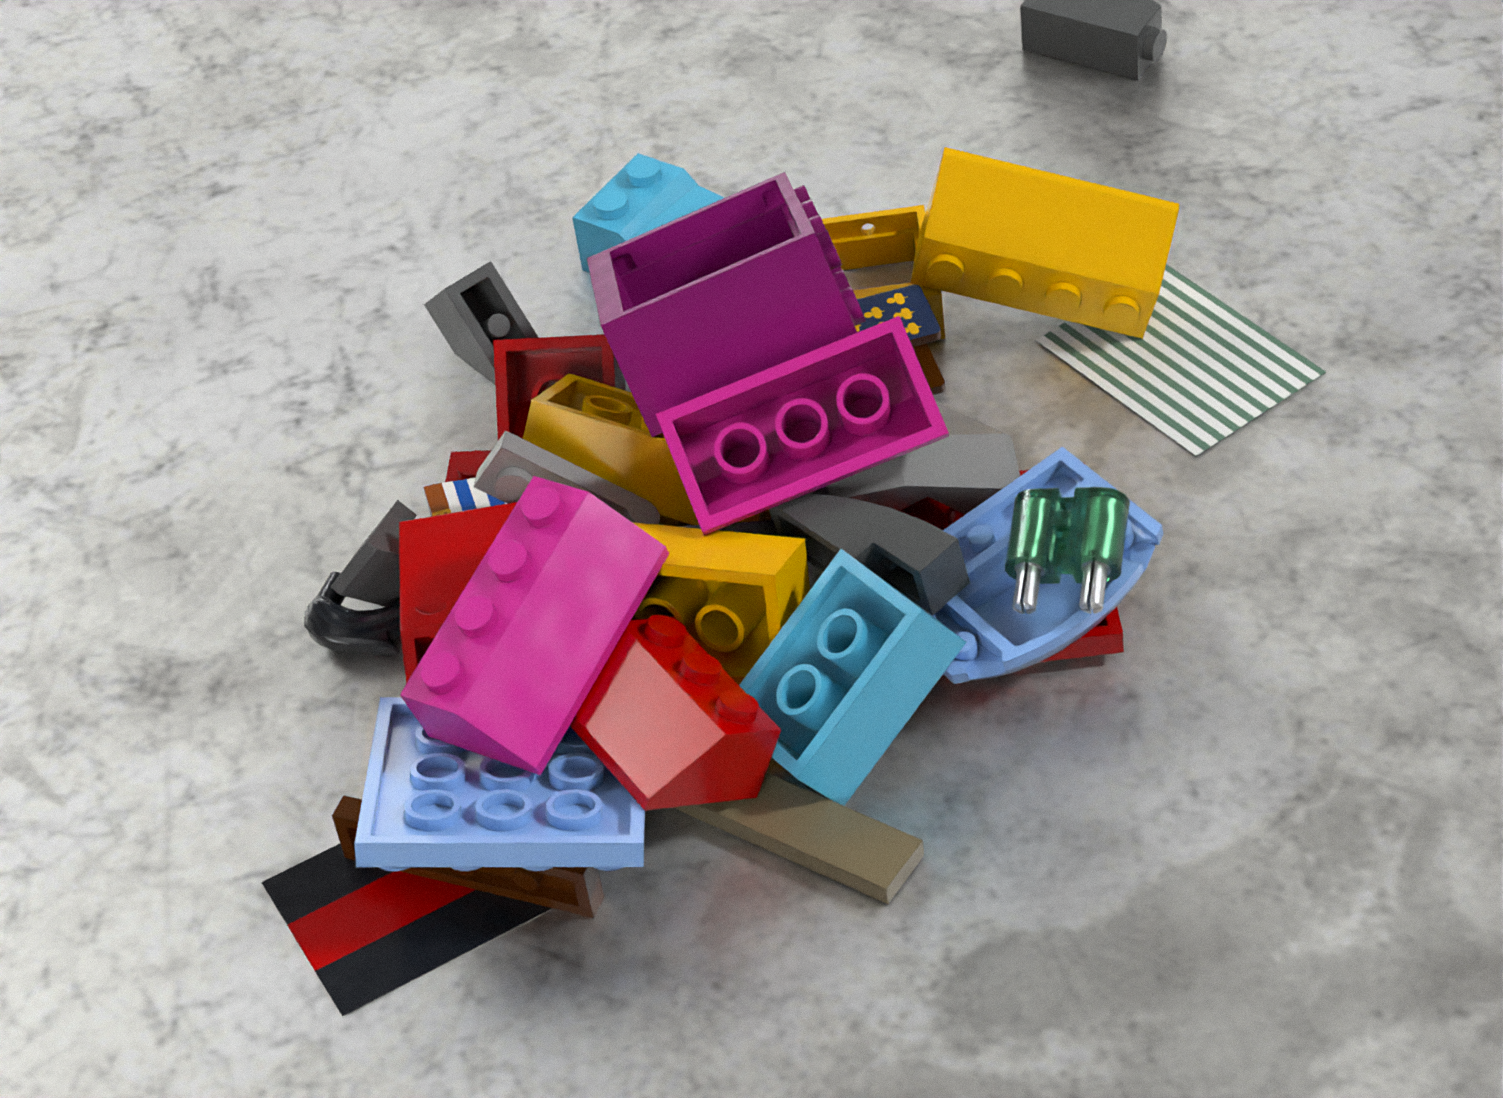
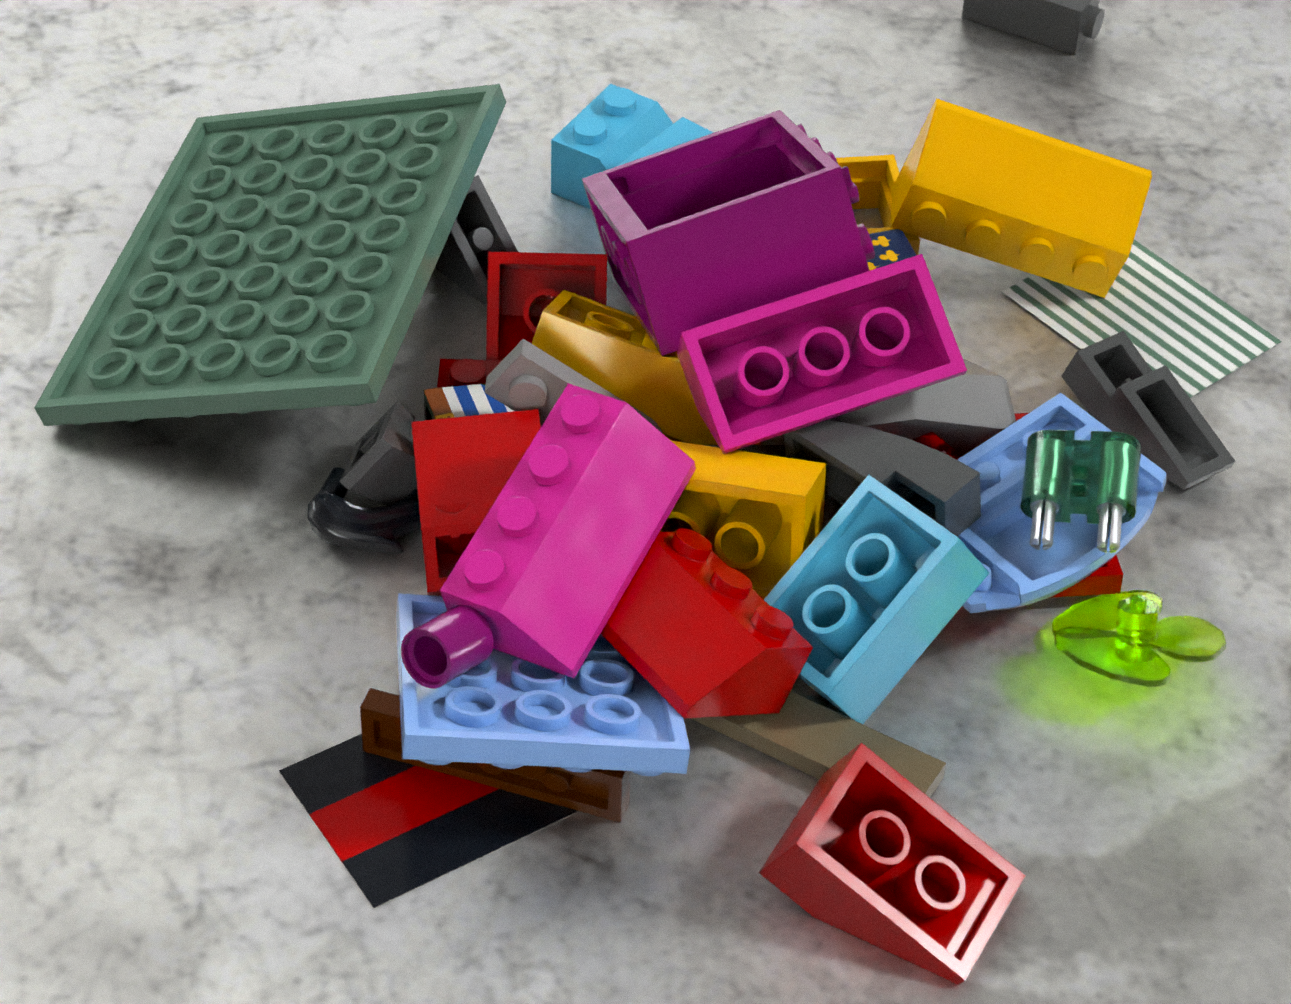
camera: 10 degrees left, 0 degrees up
none -> sand green plate [34,84,507,426]
none -> magenta beam [401,605,494,688]
none -> red slope [759,742,1026,985]
none -> clear neon green piece [1052,590,1226,687]
none -> dark grey slope [1061,331,1236,490]

